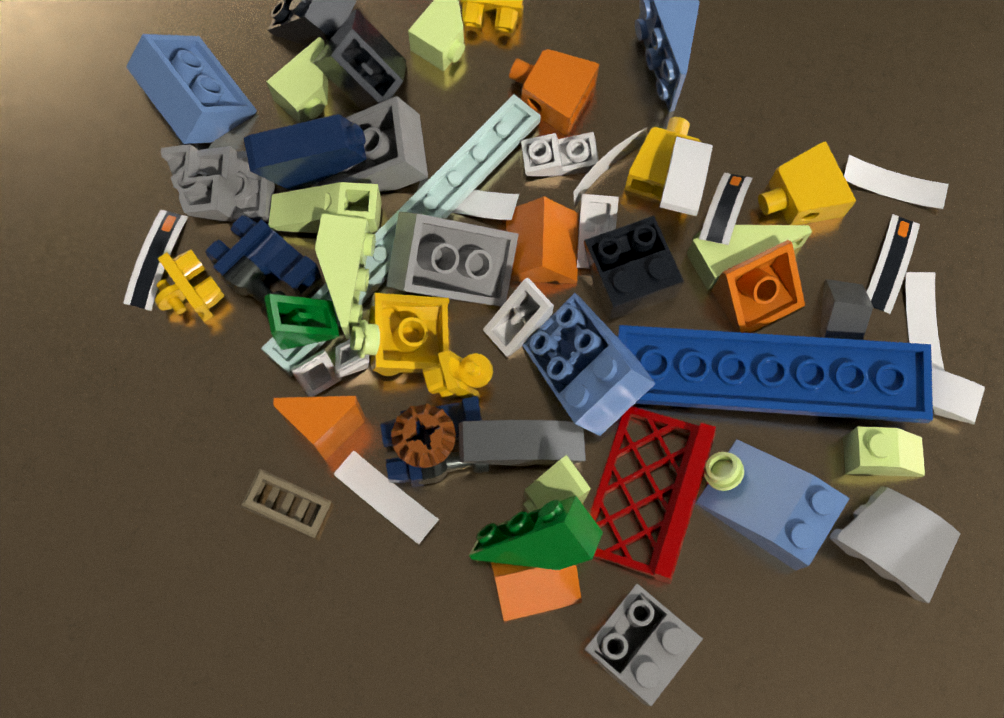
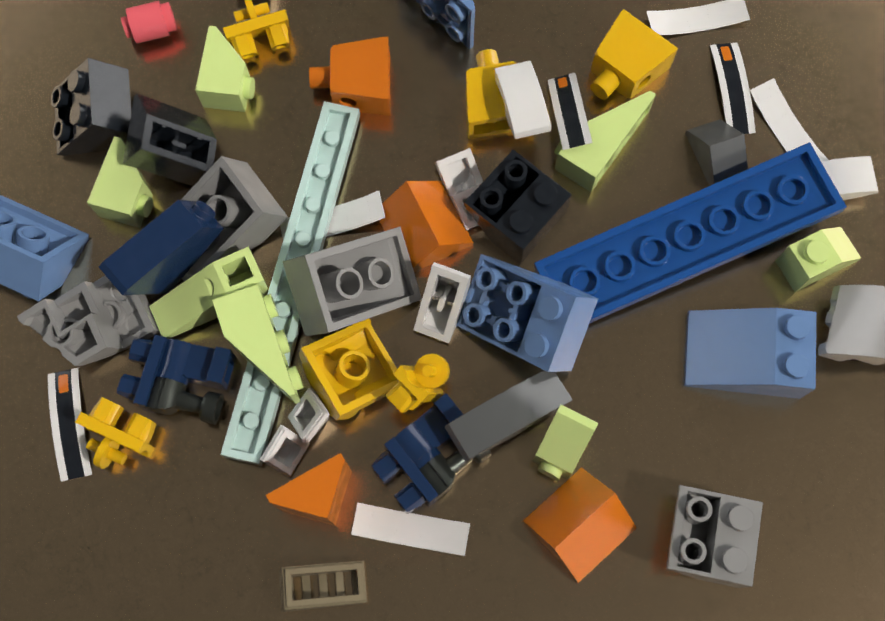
camera: 25 degrees left, 0 degrees up
green slope [265,294,339,350] -> none
yellowish green plate [350,320,380,358] -> none
dark orange gear [391,403,456,468] -> none
green slope [469,495,603,570] -> none
white slope [521,132,599,176] -> none
white sticker [573,128,647,207] -> none
red fence [590,406,716,584] -> none
yellowish green plate [704,452,745,491] -> none
orange slope [712,240,805,333] -> none

